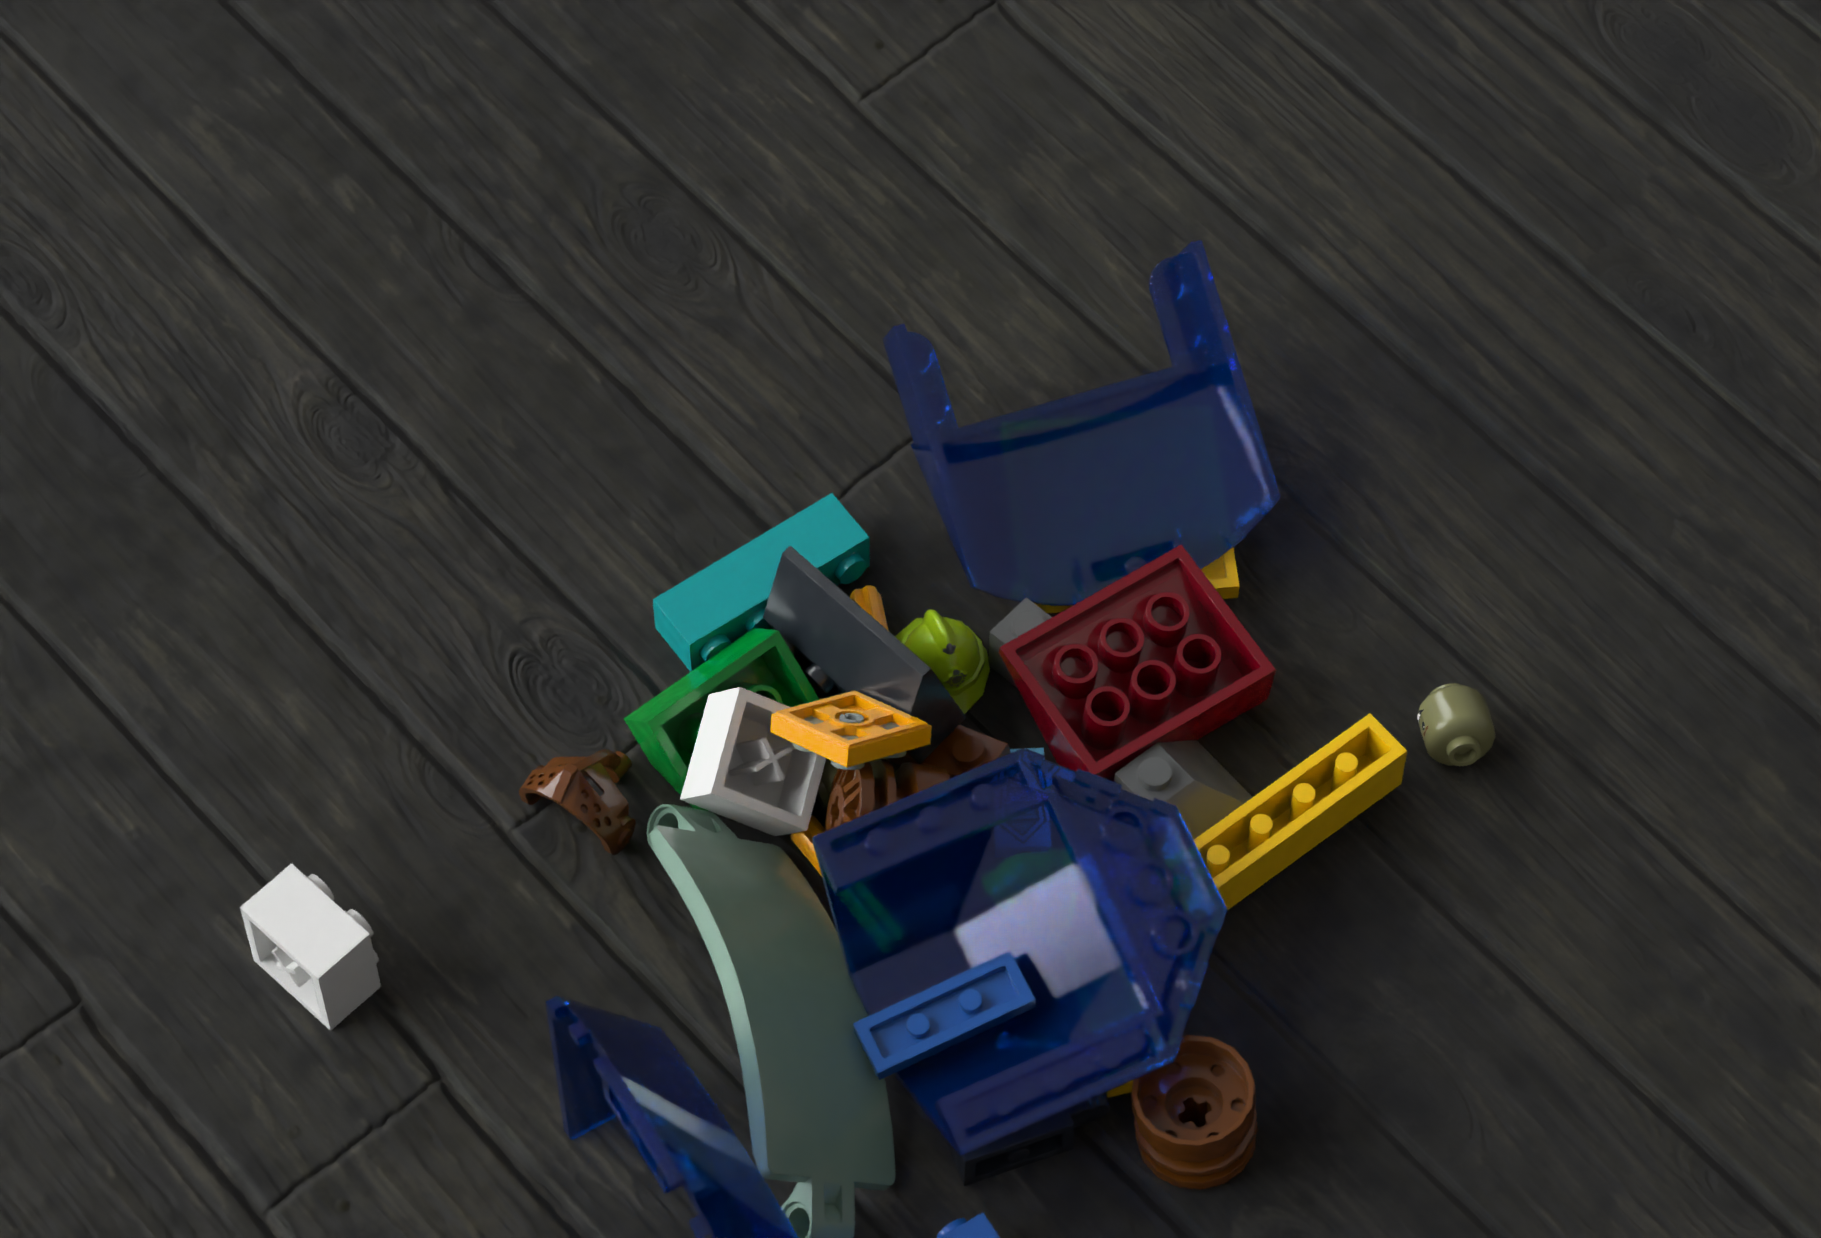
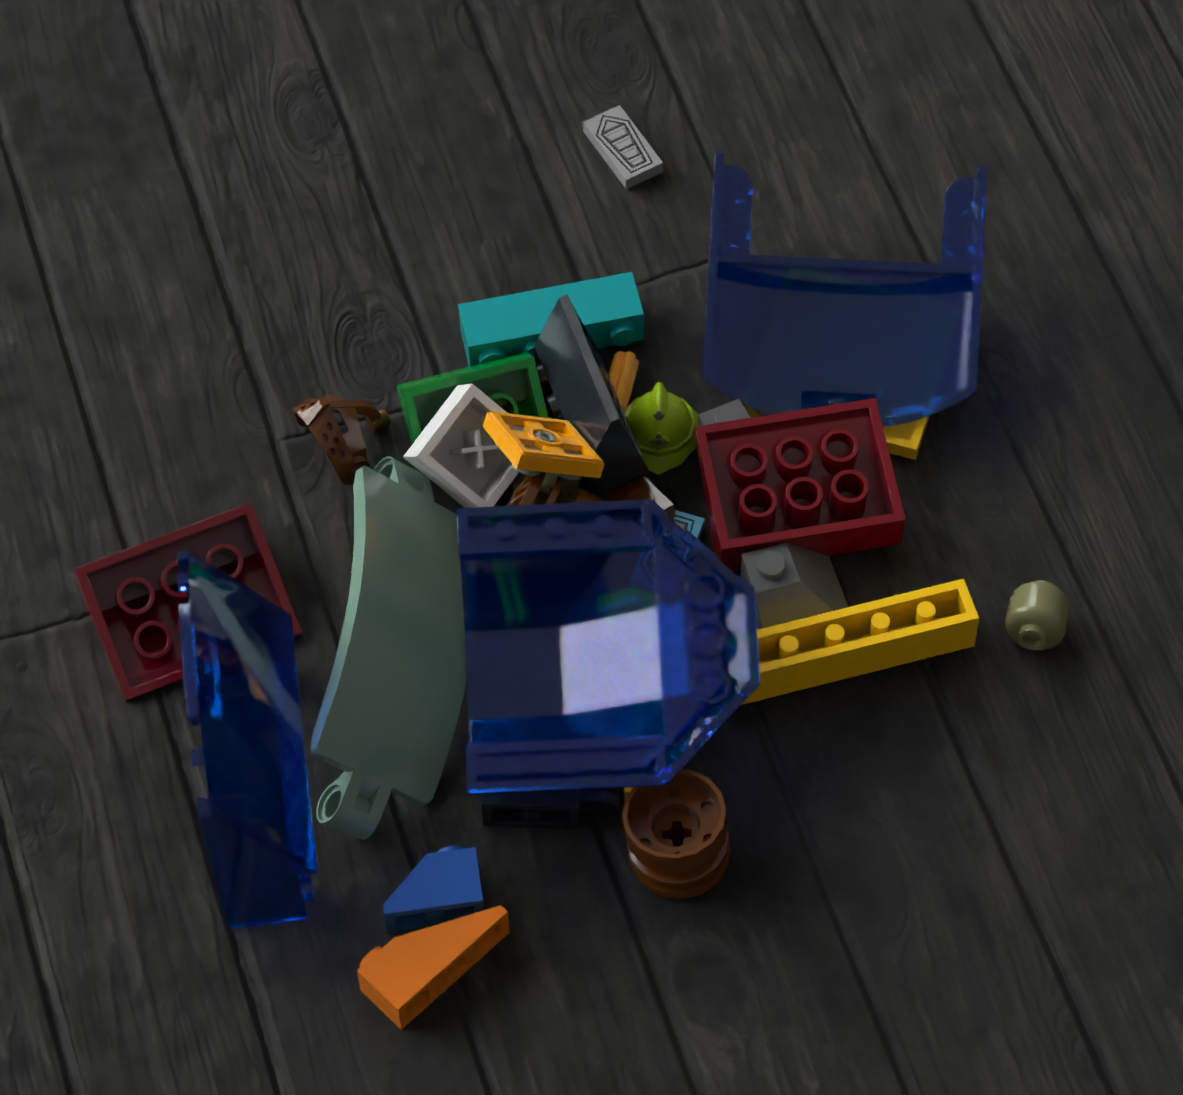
camera: 25 degrees right, 0 degrees up
white brick [240,863,381,1031] -> none
blue plate [853,951,1036,1080] -> none
none -> dark red slope [74,502,302,701]
none -> light grey tile [583,105,663,189]

